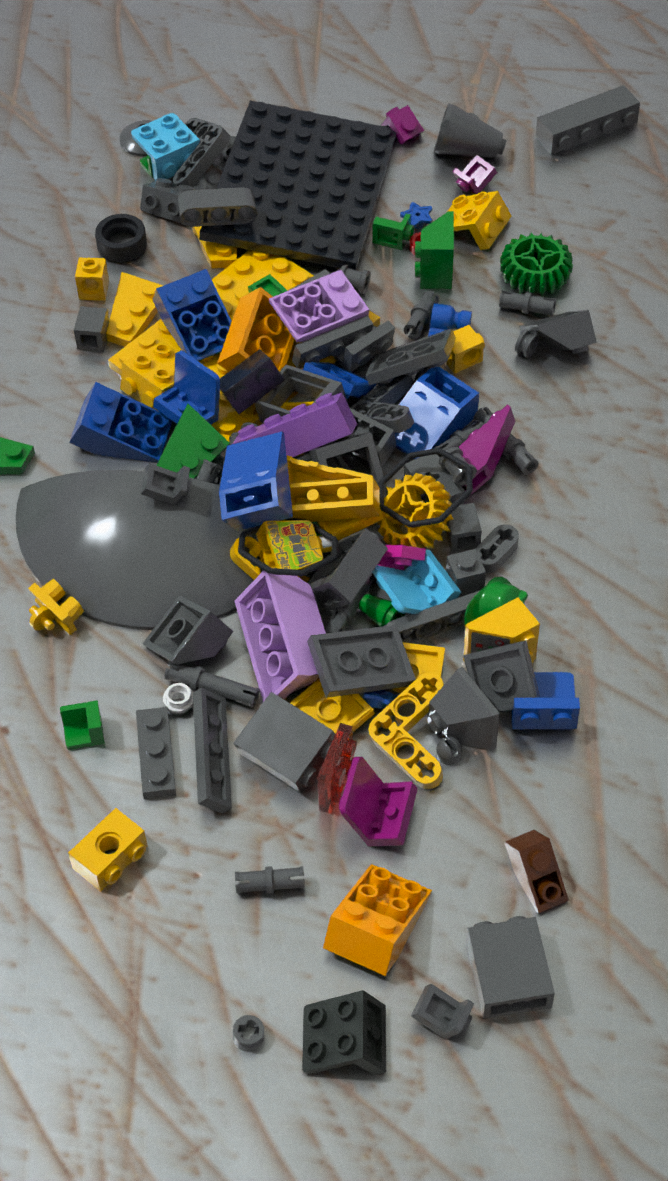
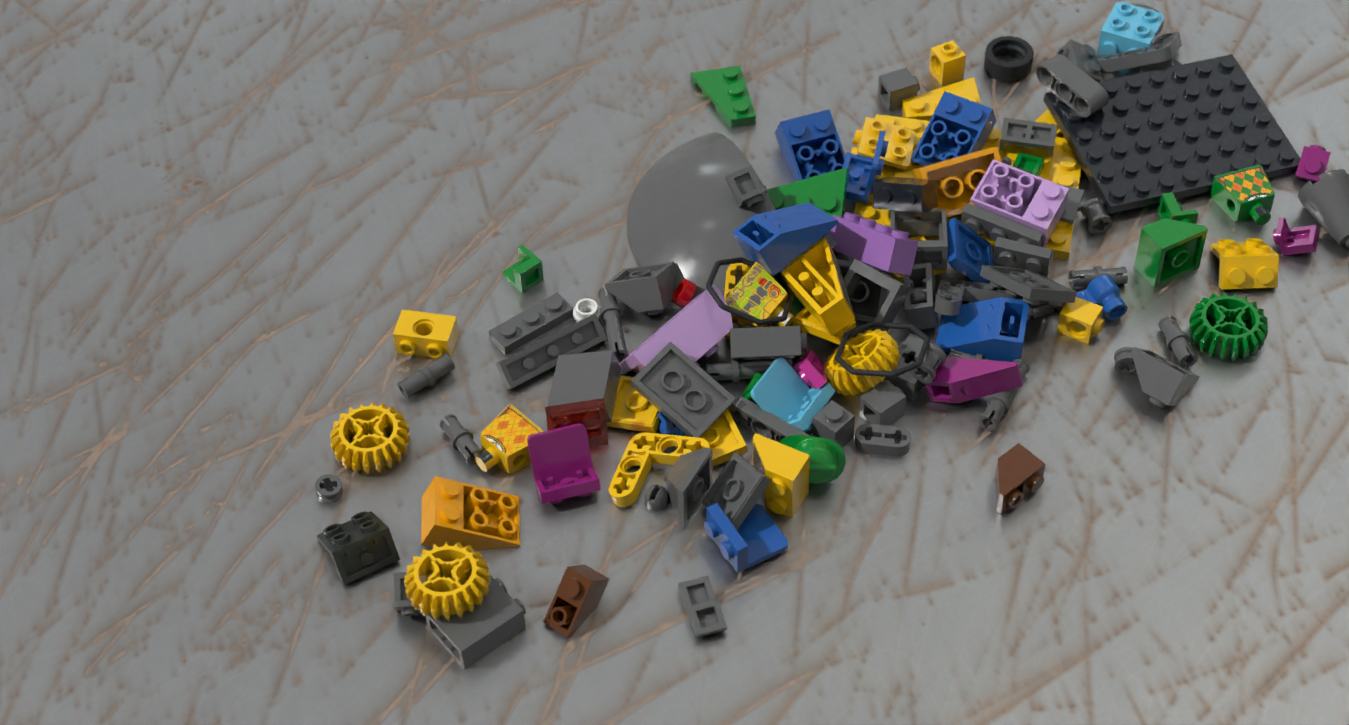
camera: 60 degrees right, 5 degrees down
yellow hips [28,579,84,635] -> none
blue plate [400,202,433,229] -> none
none -> yellow gear [330,401,410,475]
none -> dark grey pin [397,354,455,399]
none -> yellow gear [404,541,491,621]
none -> yellow torso [475,404,544,474]
none -> red tile [672,279,696,308]
none -> dark grey slope [678,576,727,637]
none -> reddish brown slope [995,443,1045,514]
none -> dark grey hinge [999,118,1057,157]
none -> green torso [1210,164,1275,226]

